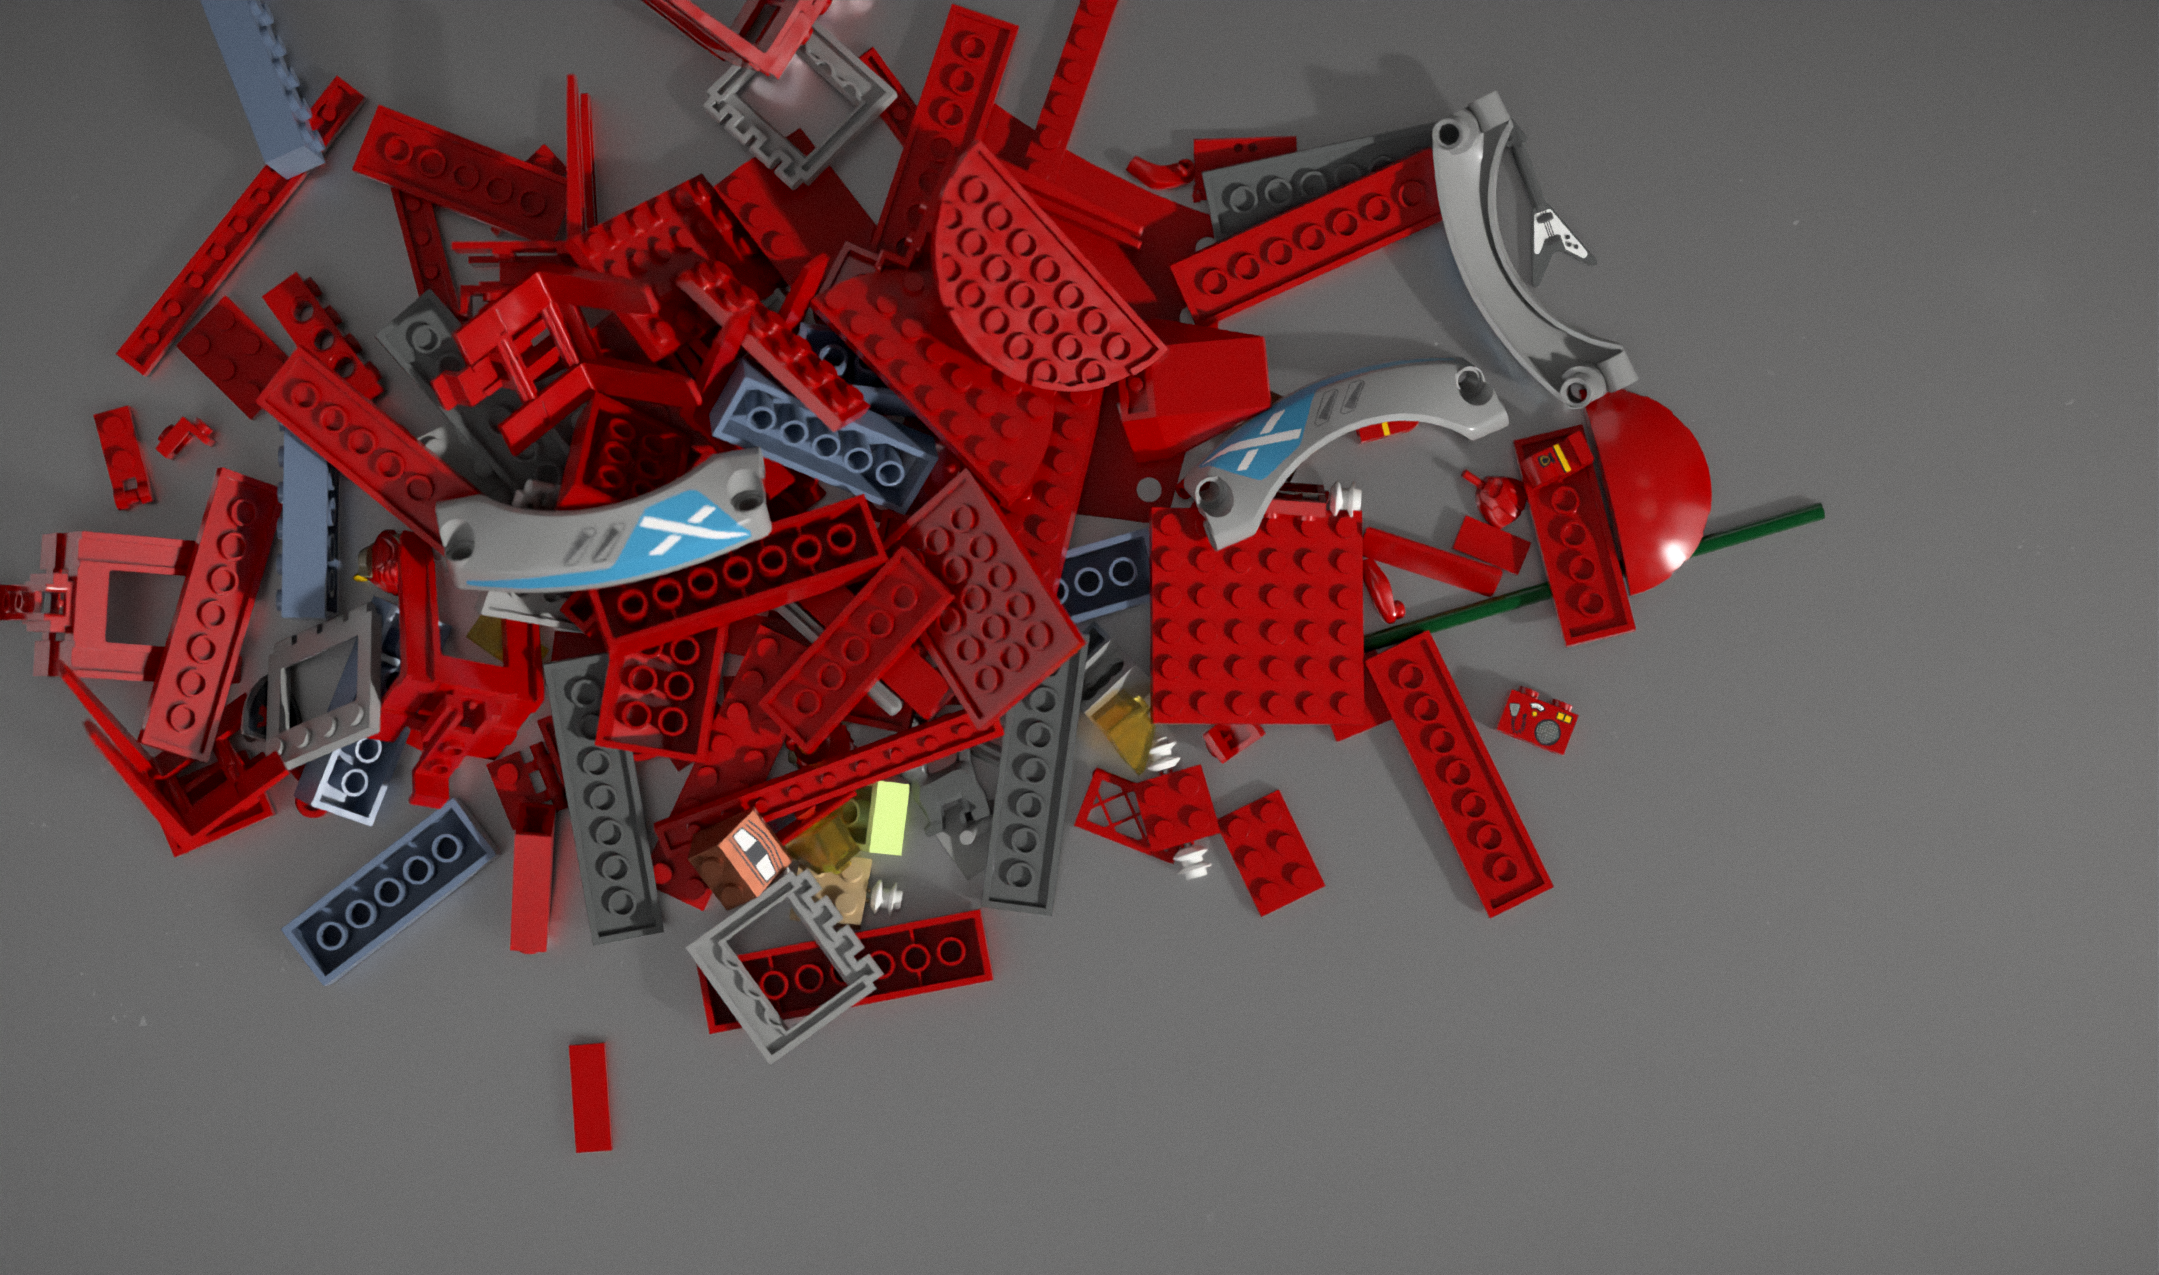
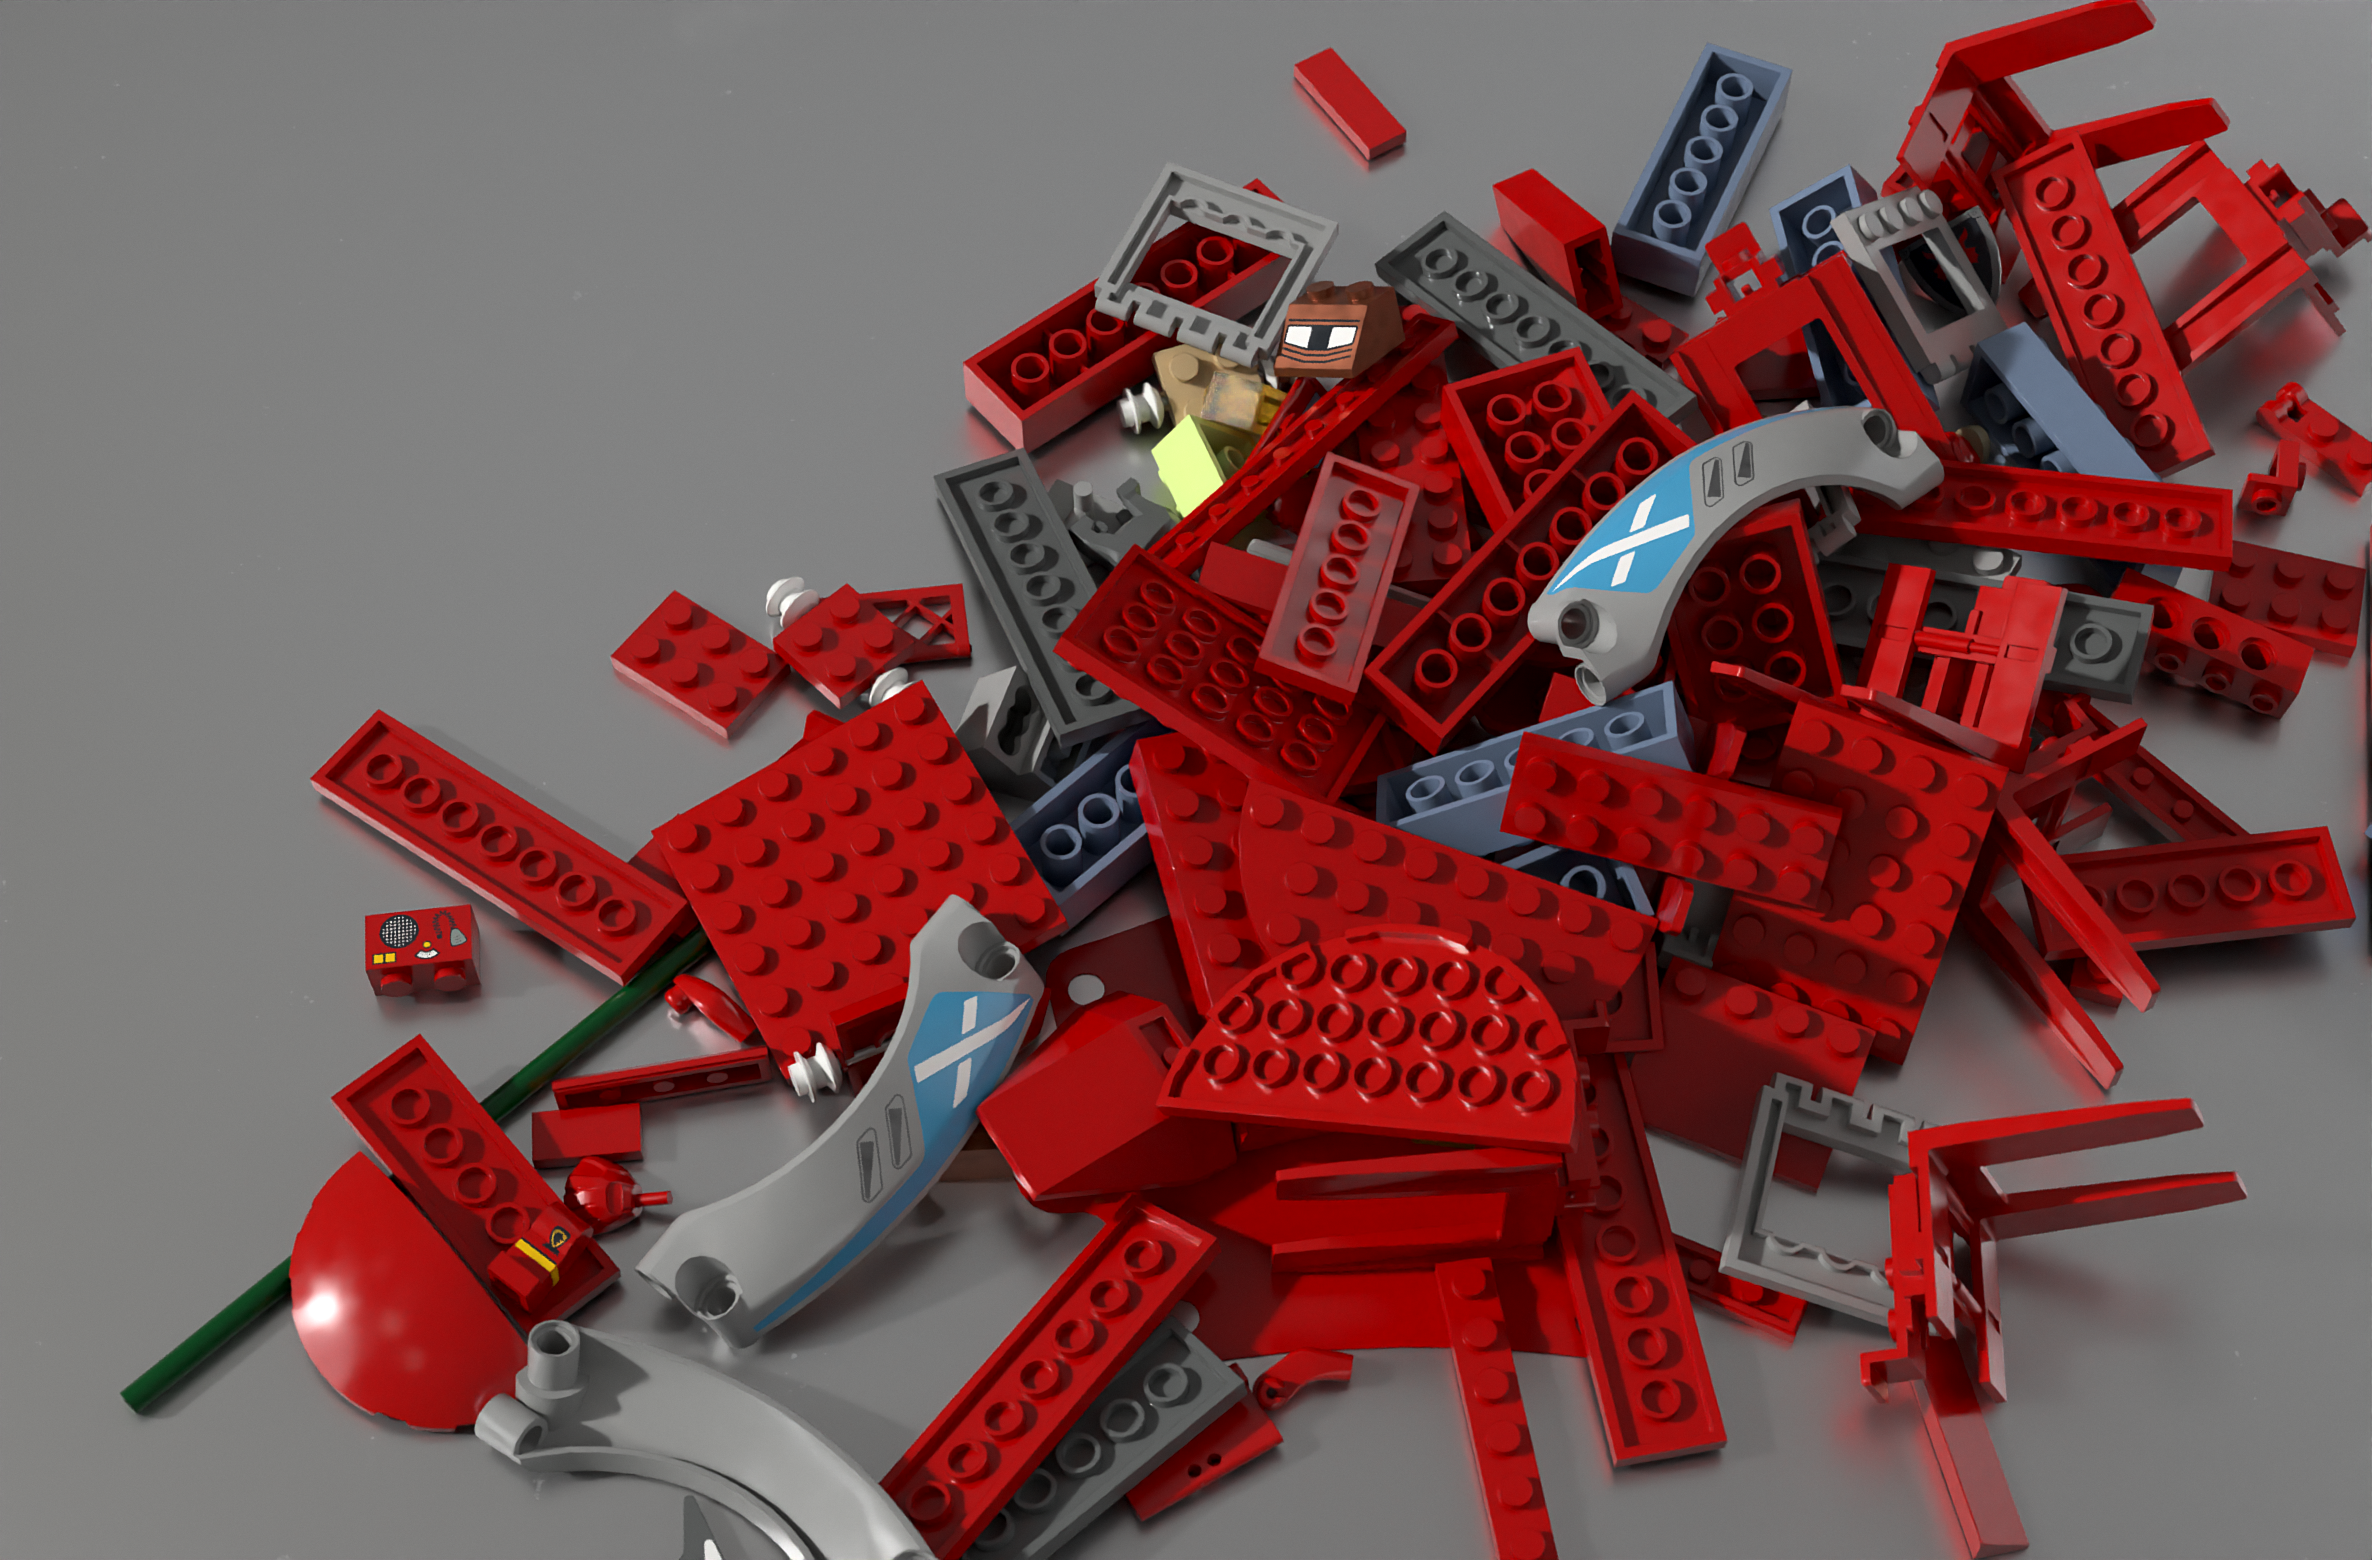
camera: 150 degrees right, 30 degrees down
clear yellow slope [1091,688,1156,776] -> none

